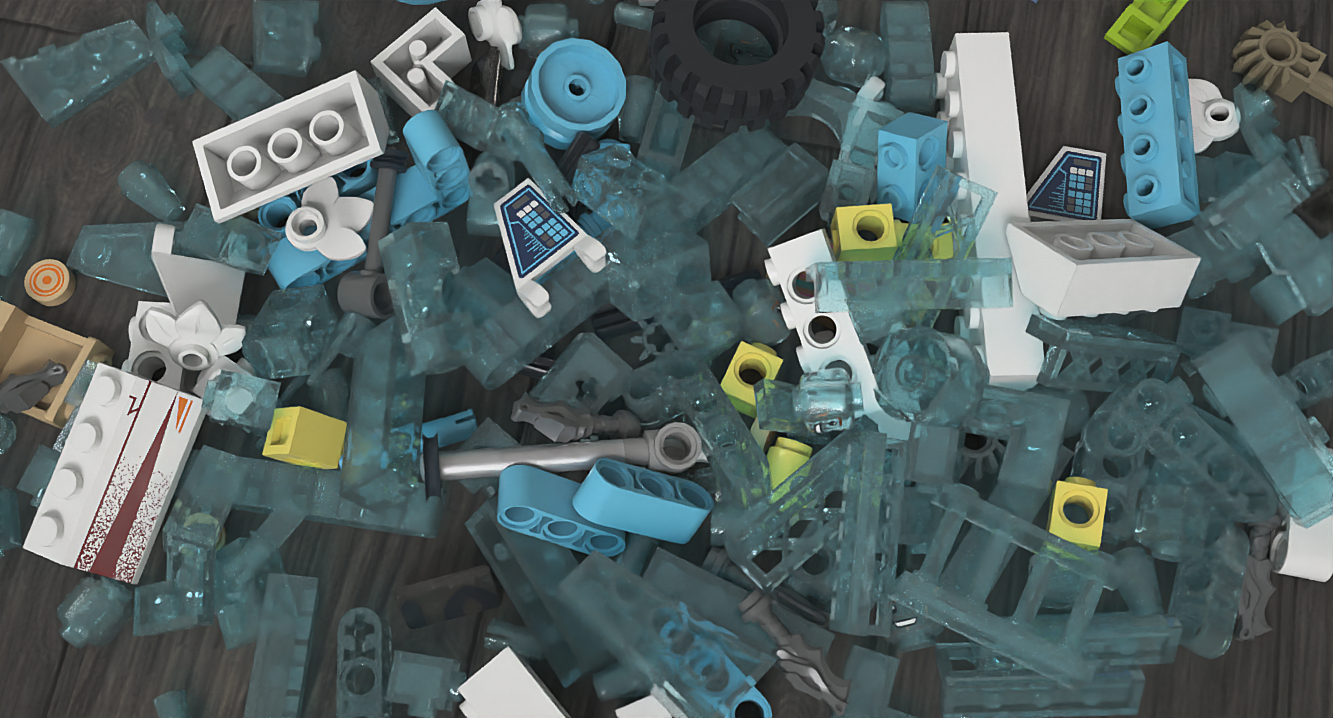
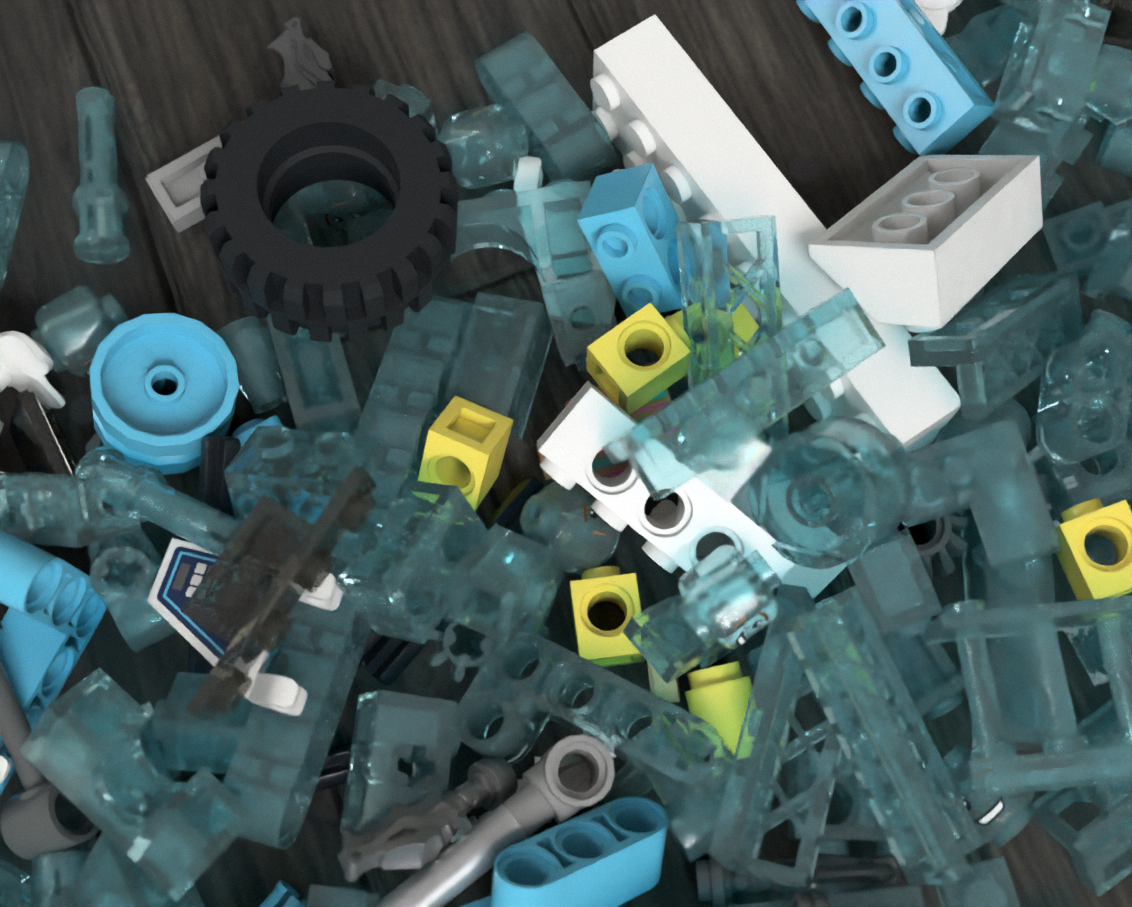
camera: 30 degrees left, 0 degrees up
clear light blue arm [614,2,654,32] -> none
flag [1027,146,1106,222] -> none
none -> clear smoke bracket [180,466,376,721]
none -> light yellow brick [416,395,513,513]

